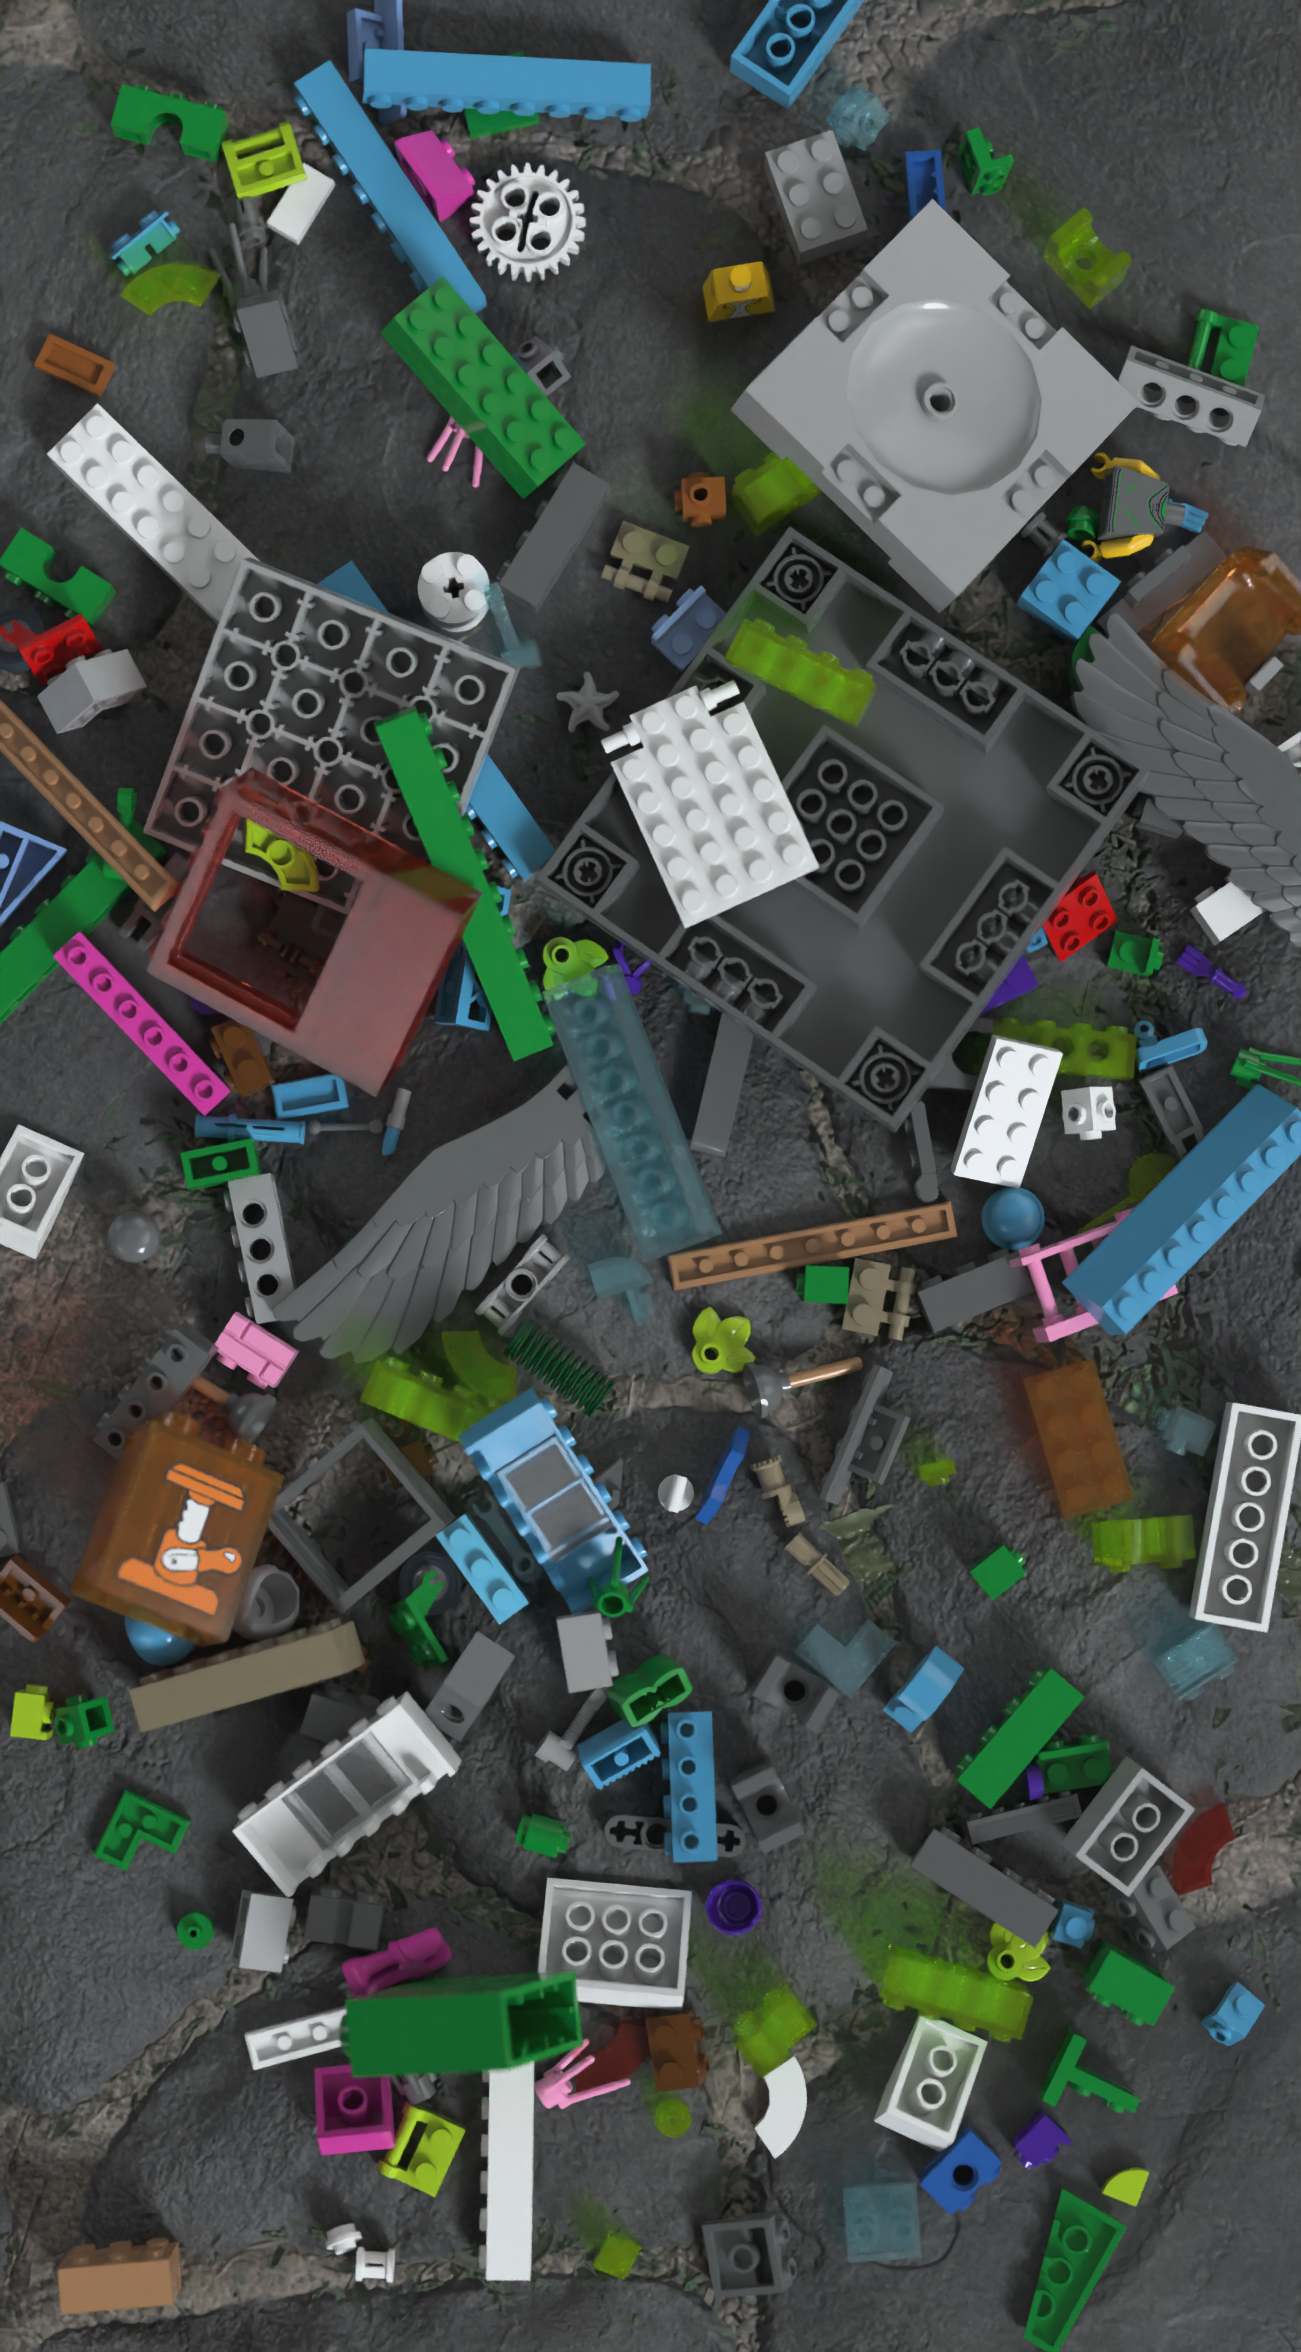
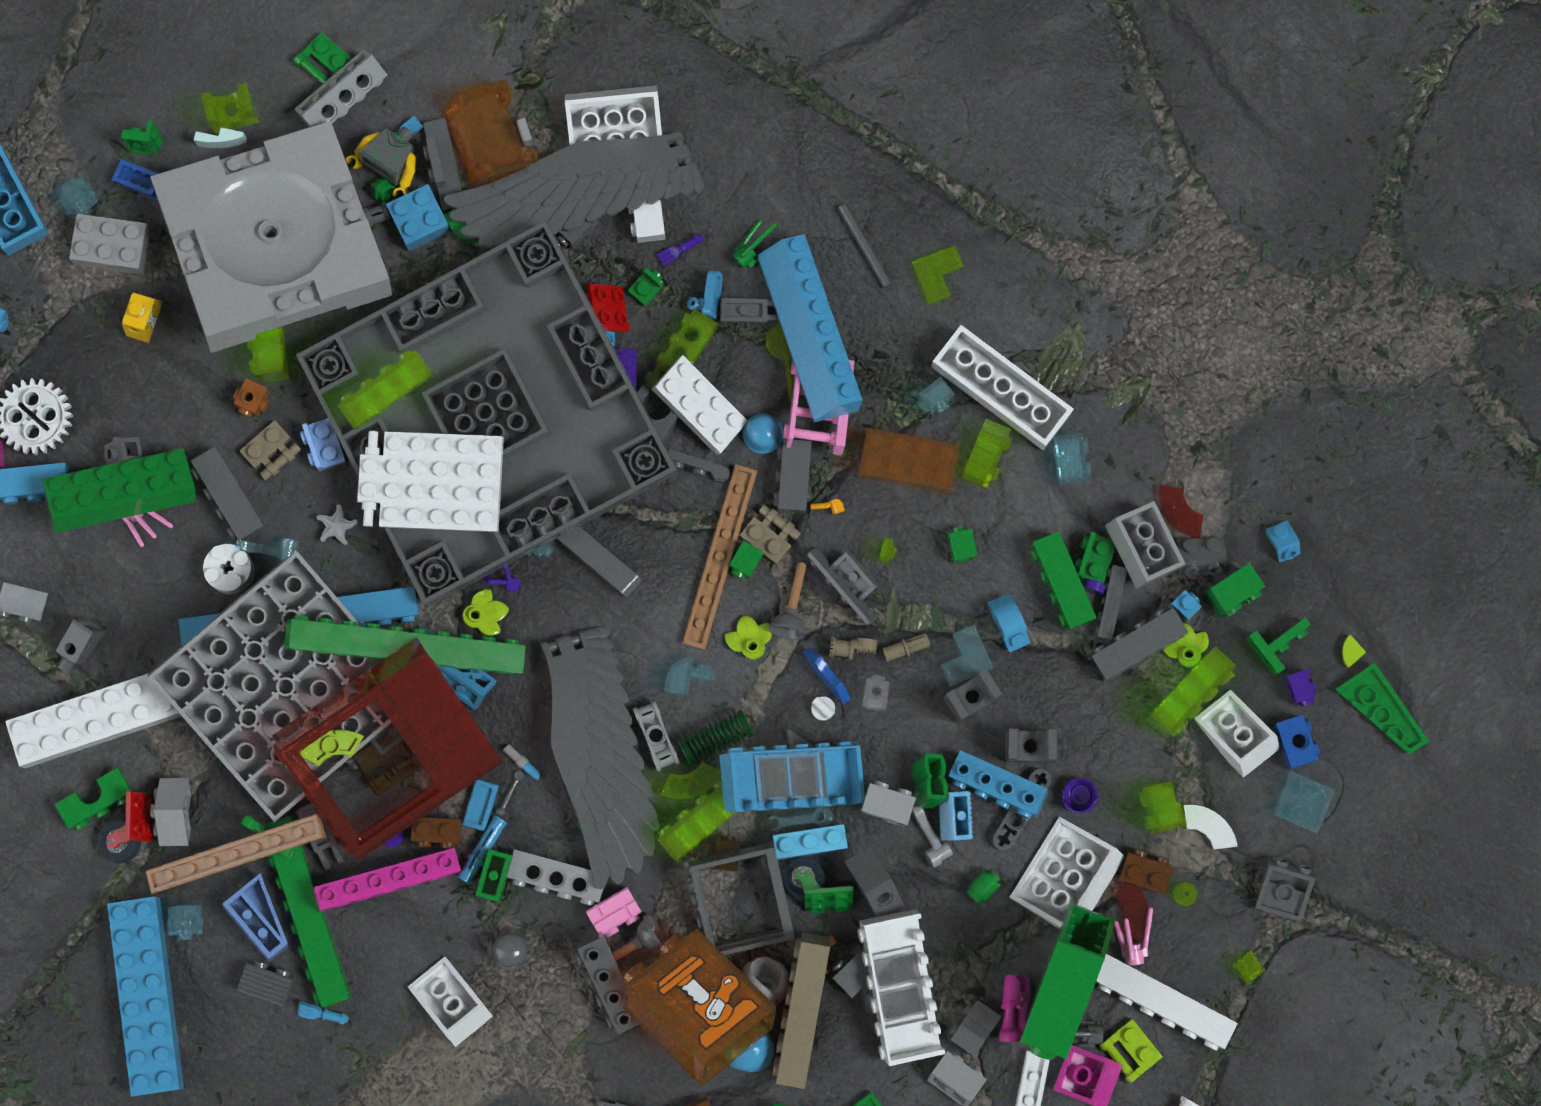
camera: 65 degrees left, 5 degrees down
clear light blue slope [542,964,722,1263] -> none
green plant [587,1536,650,1617] -> none
white brick [1061,1087,1116,1140] -> none
none -> light aqua slope [194,128,247,148]
none -> light orange hand [810,499,845,514]
none -> clear brick [862,675,890,712]

